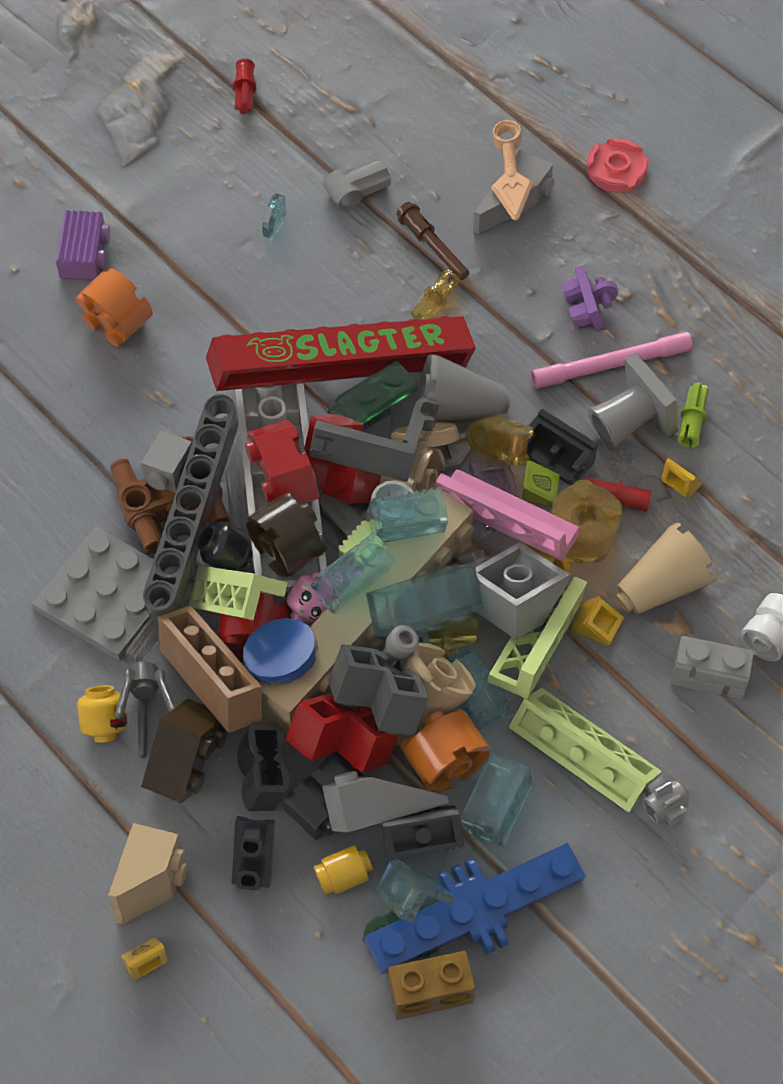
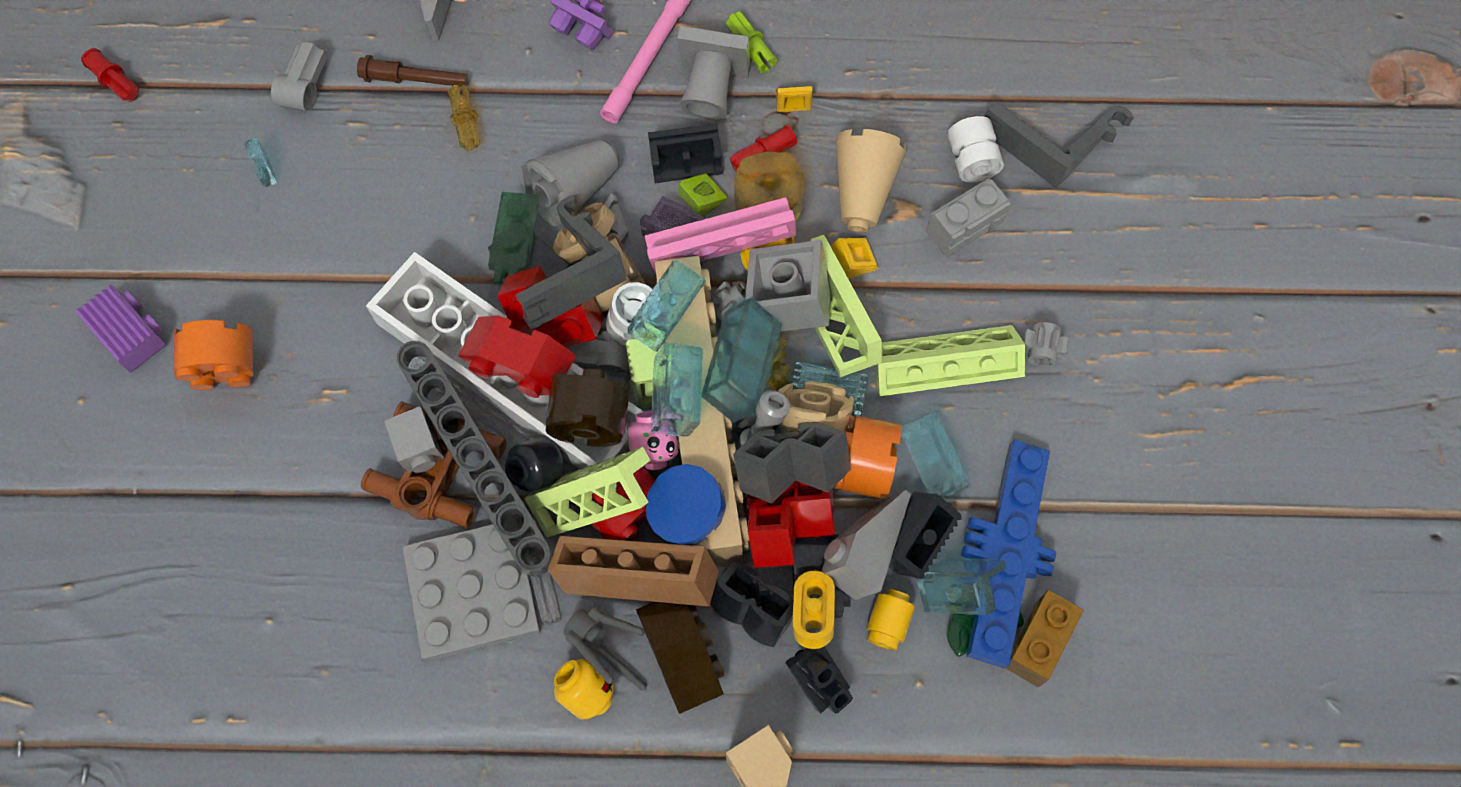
camera: 45 degrees left, 10 degrees up
red brick [206,316,476,391] -> none
clear yellow piece [466,414,533,466] -> none
none -> yellow plate [793,571,835,649]

